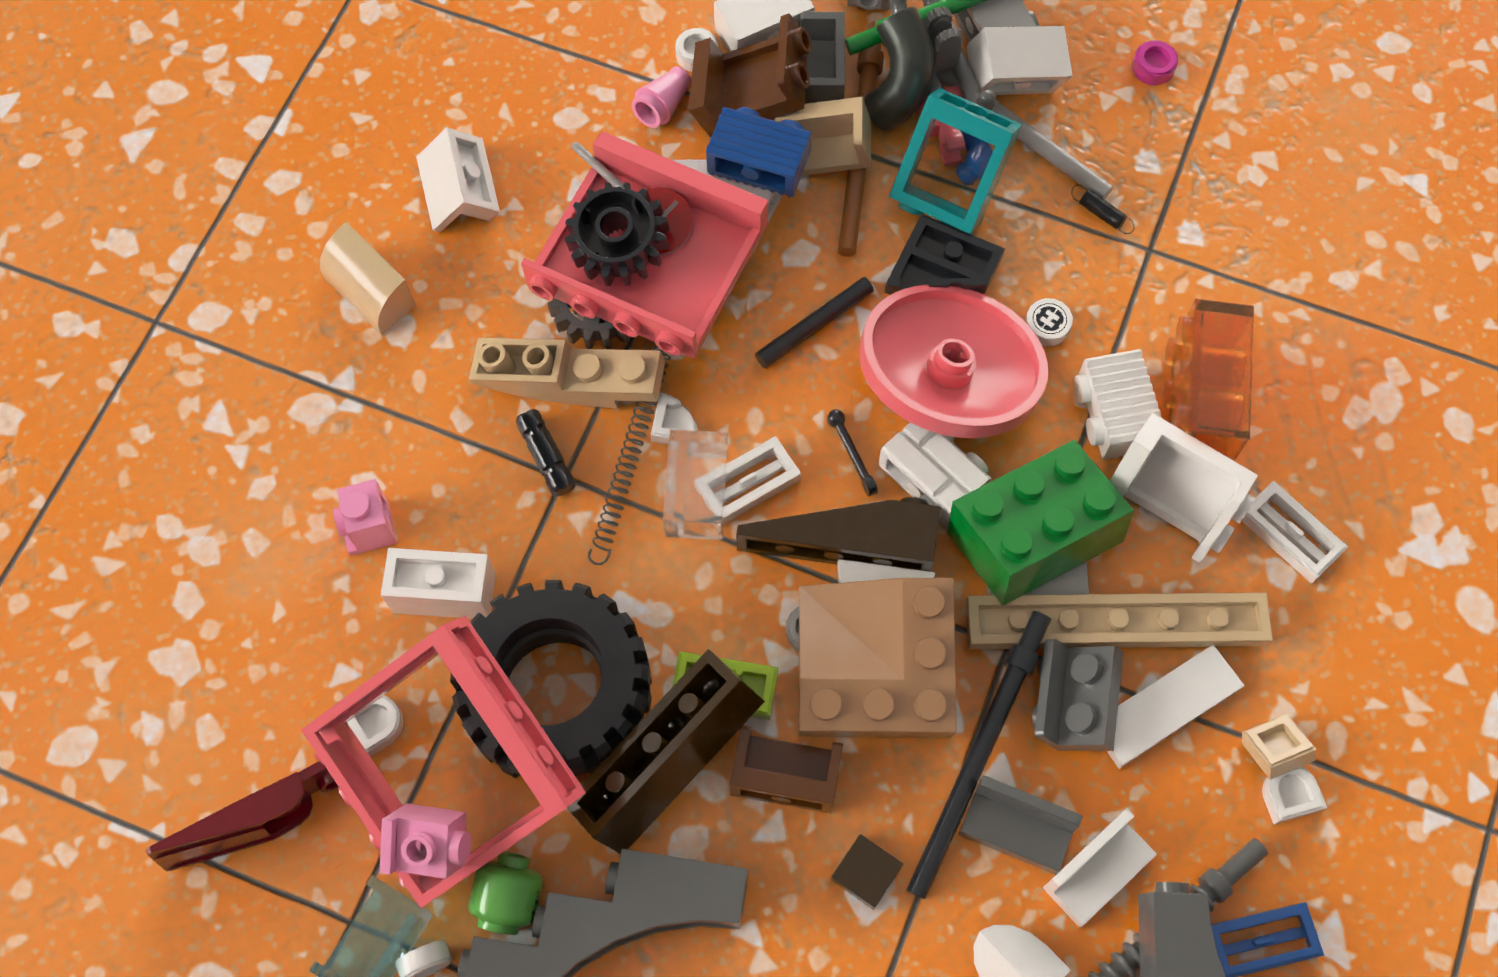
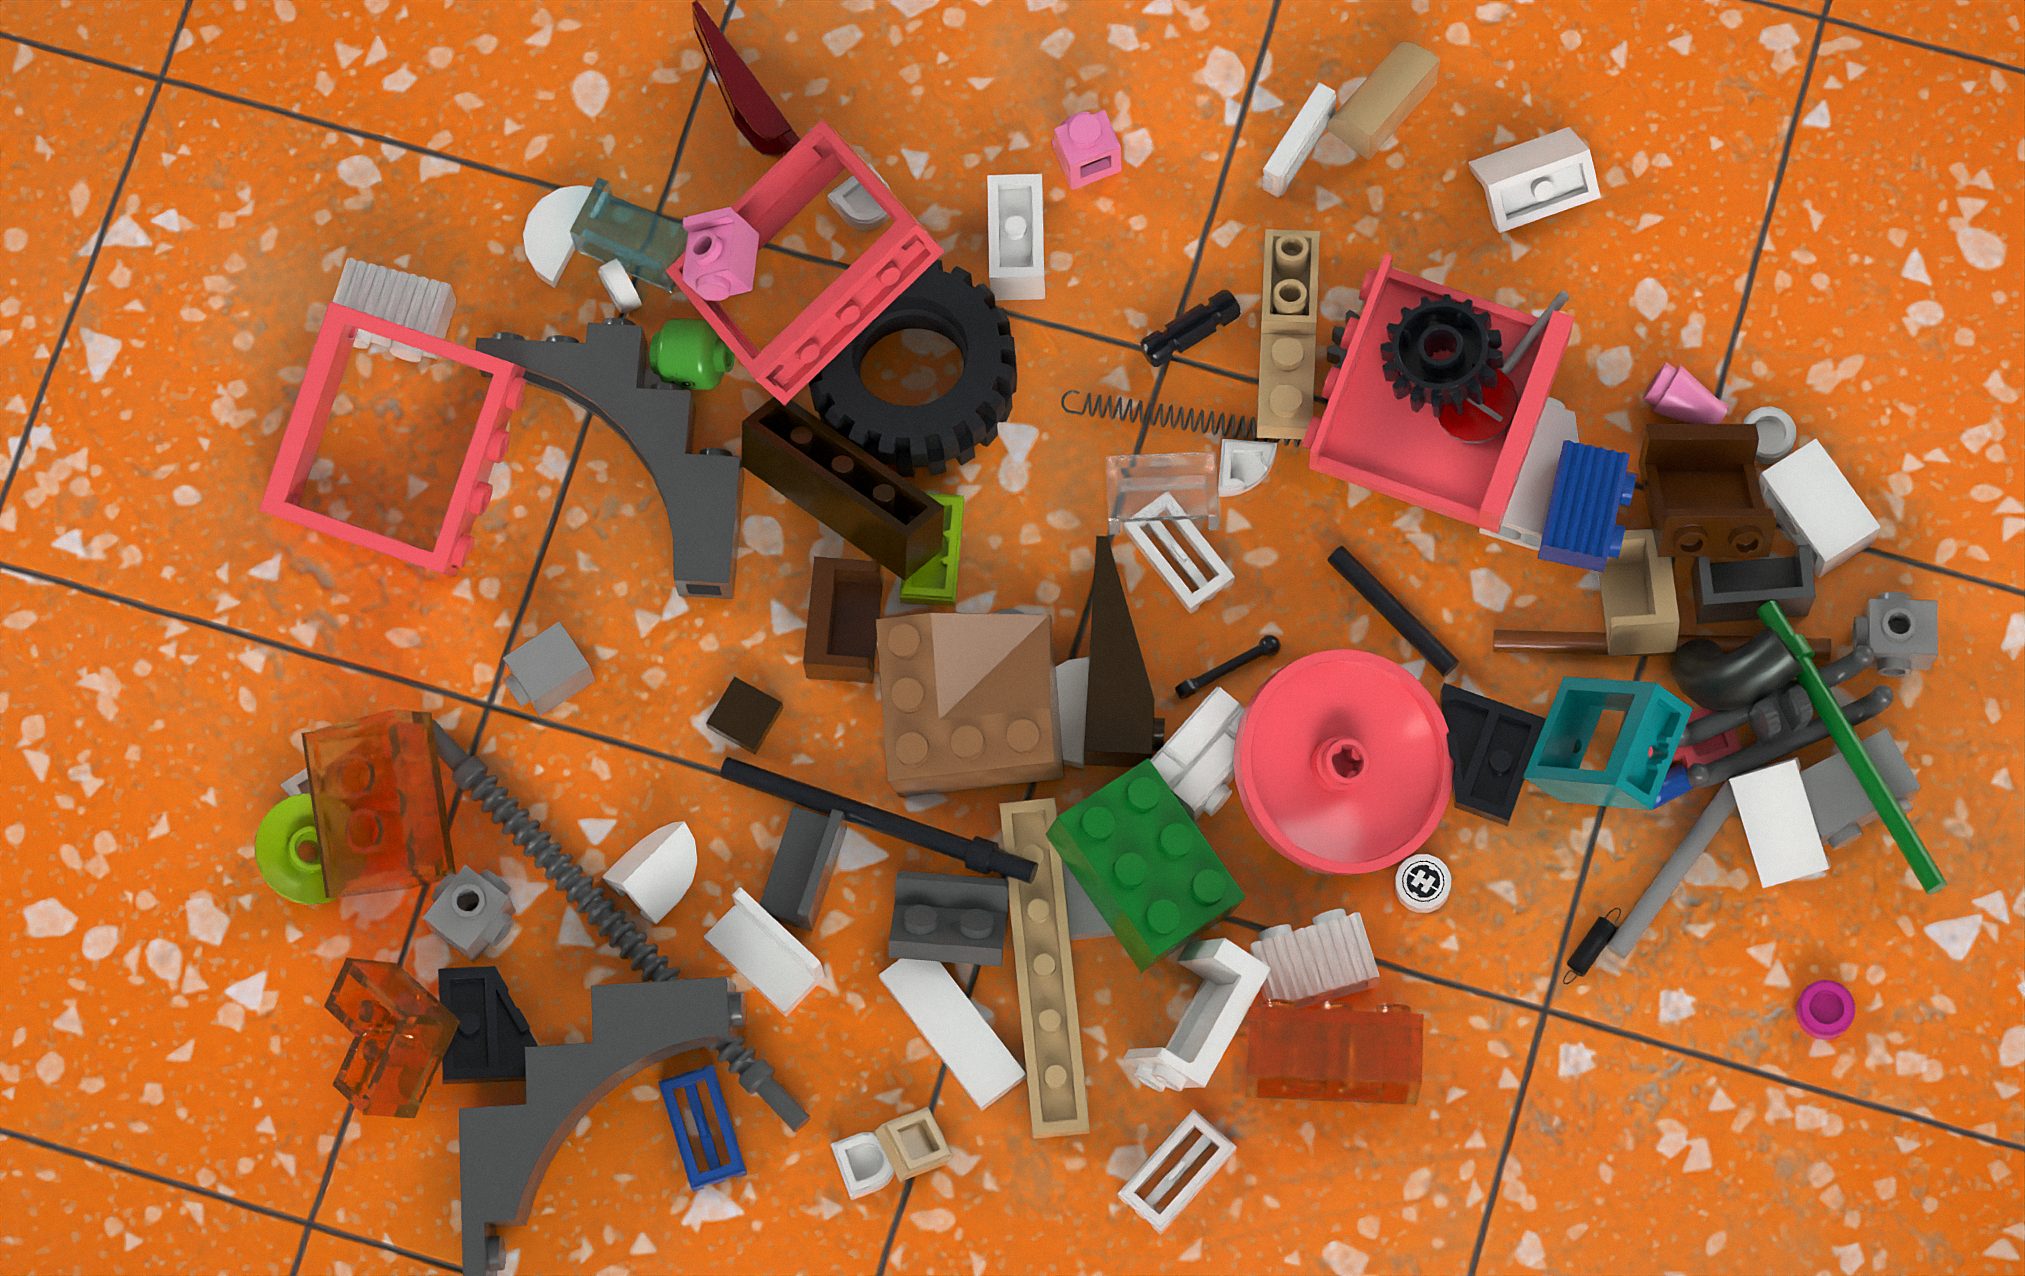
camera: 90 degrees right, 5 degrees up
none -> white tile [1262,82,1336,198]

